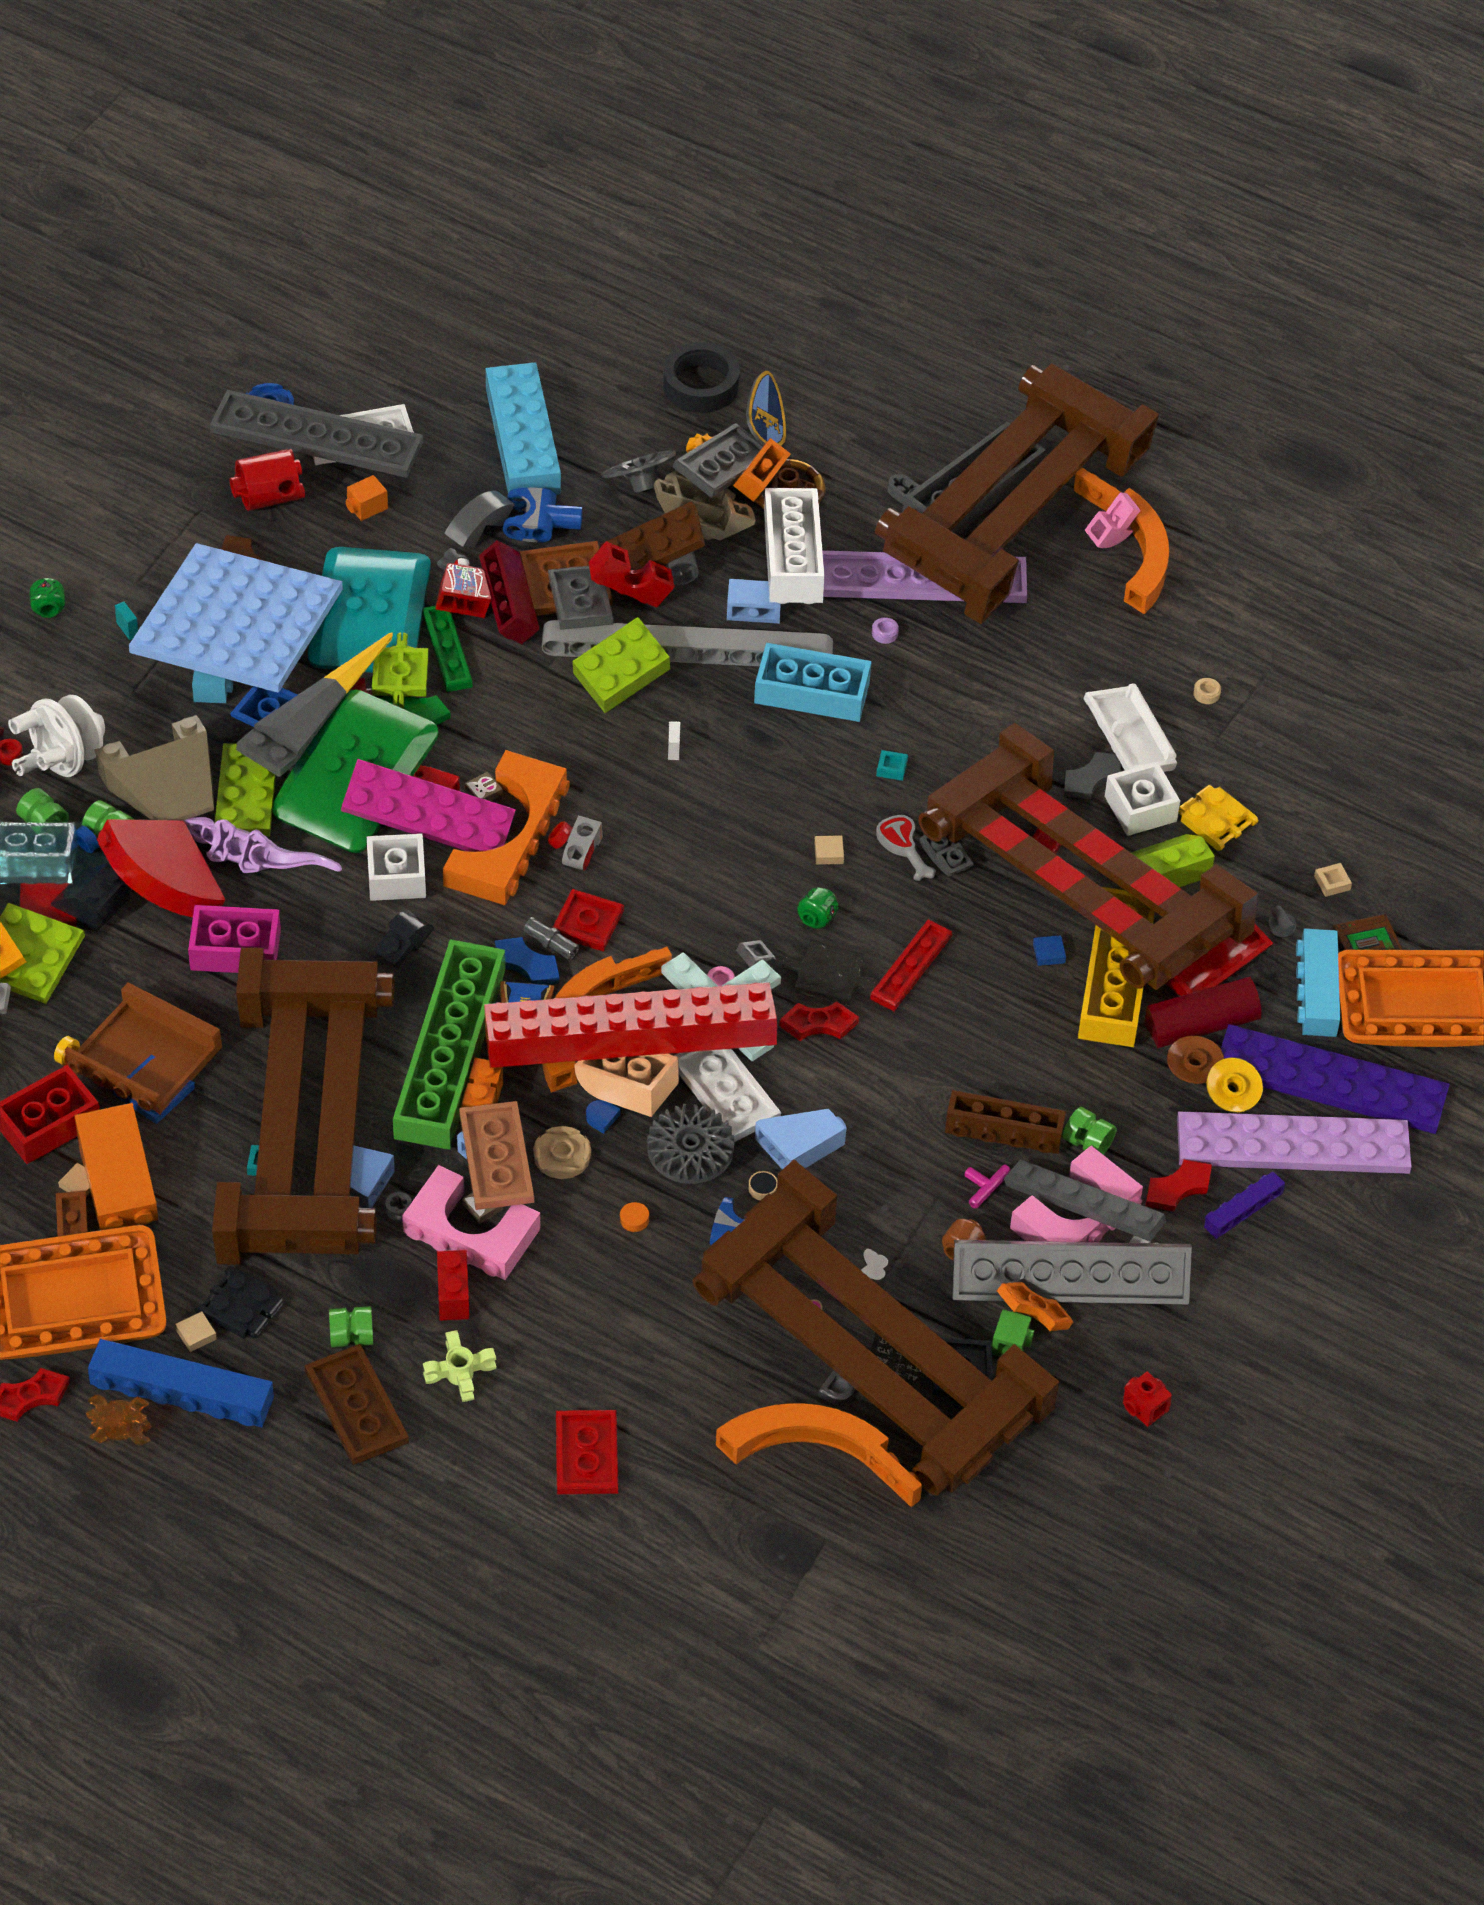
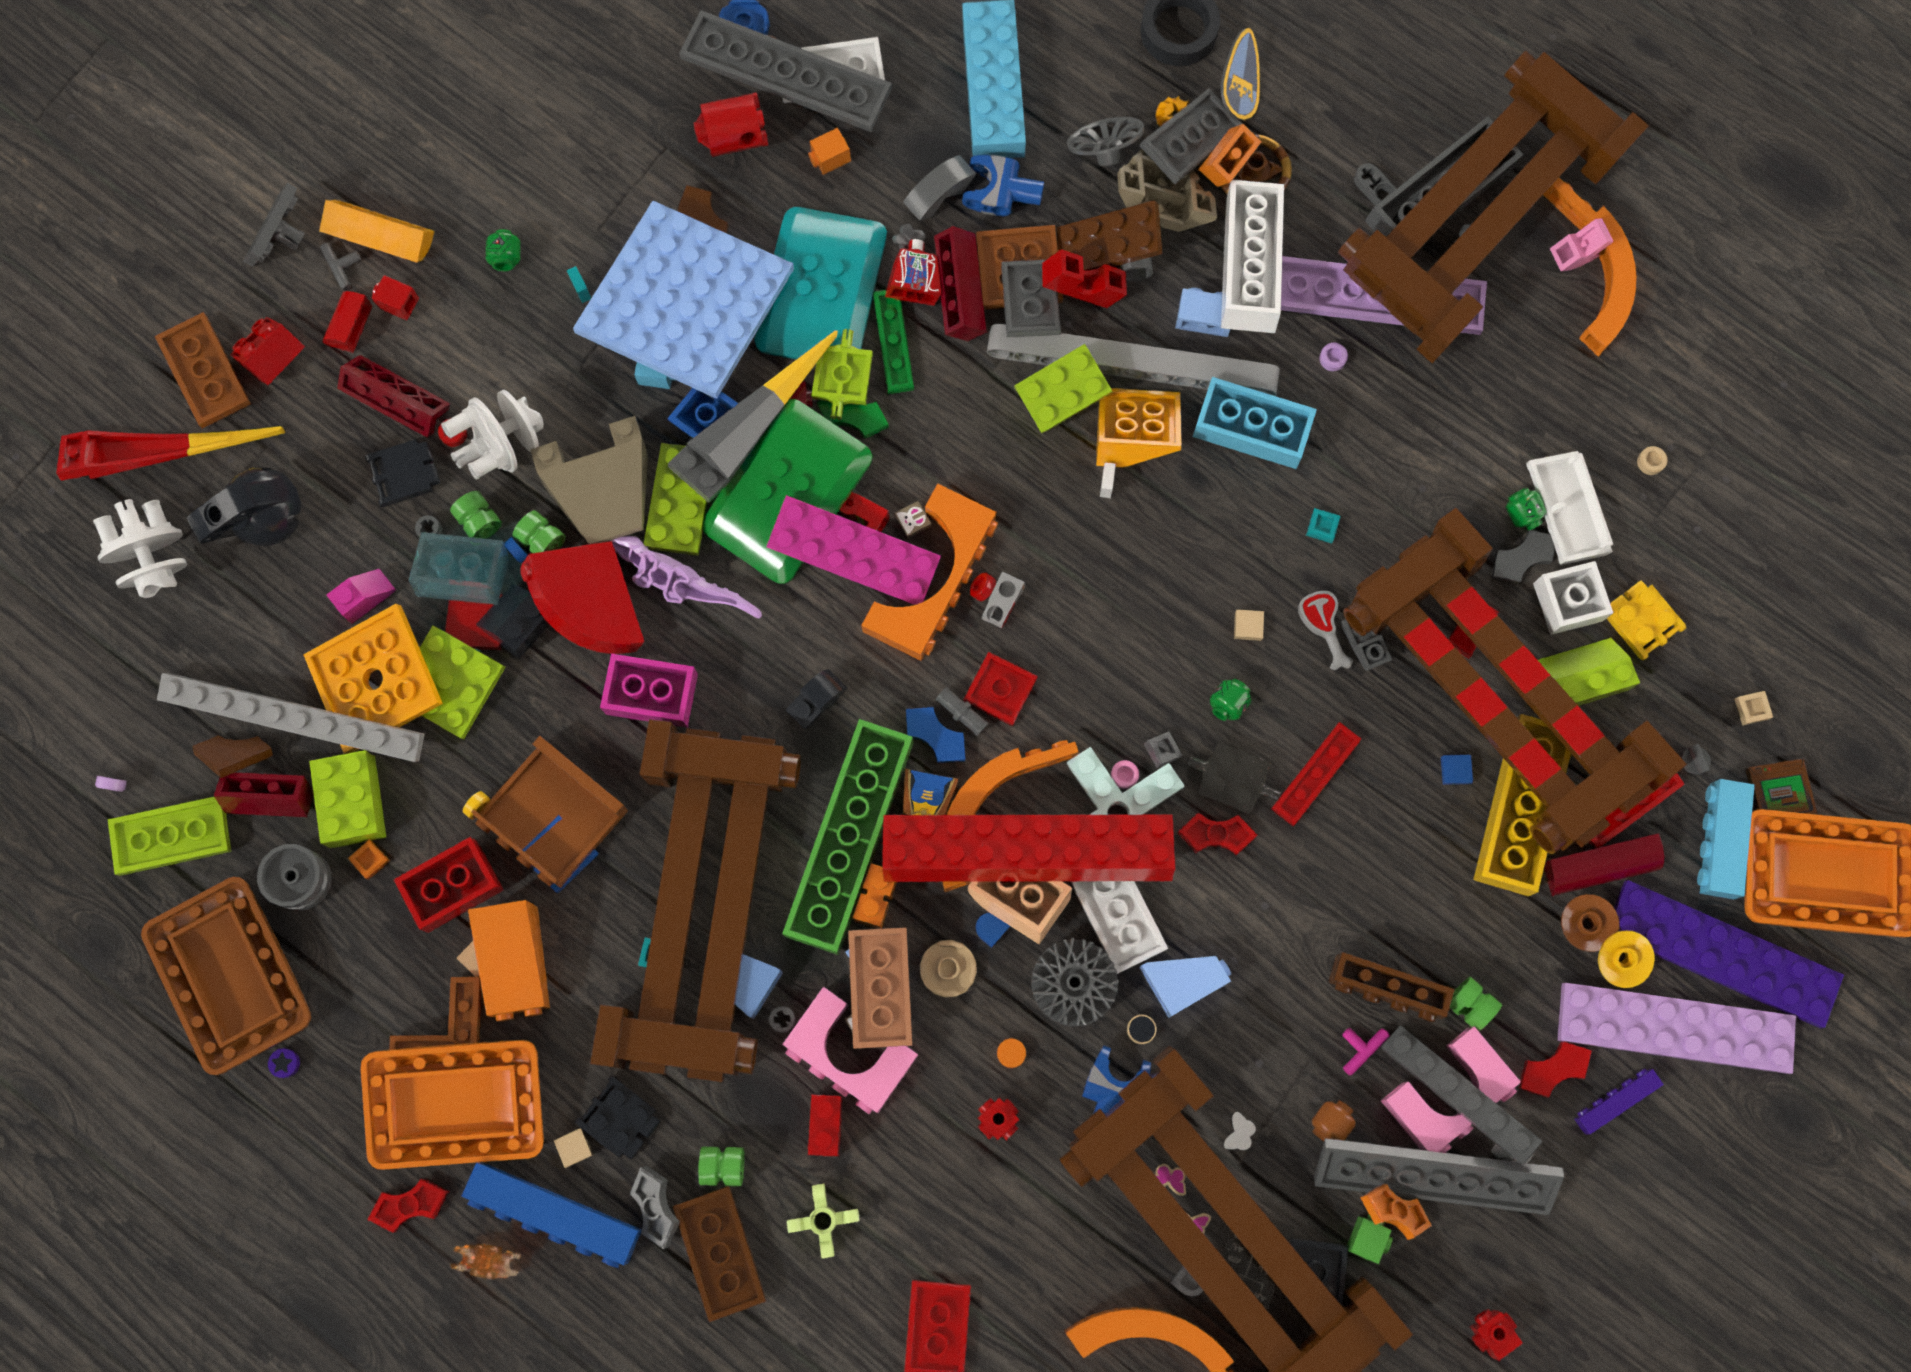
camera: 10 degrees right, 25 degrees up
white brick [367,834,426,901] -> none
none -> dark grey tile [630,1166,680,1249]
none -> red brick [978,1098,1019,1140]
none -> light orange slope [1096,388,1181,467]
none -> green head [1505,488,1547,530]

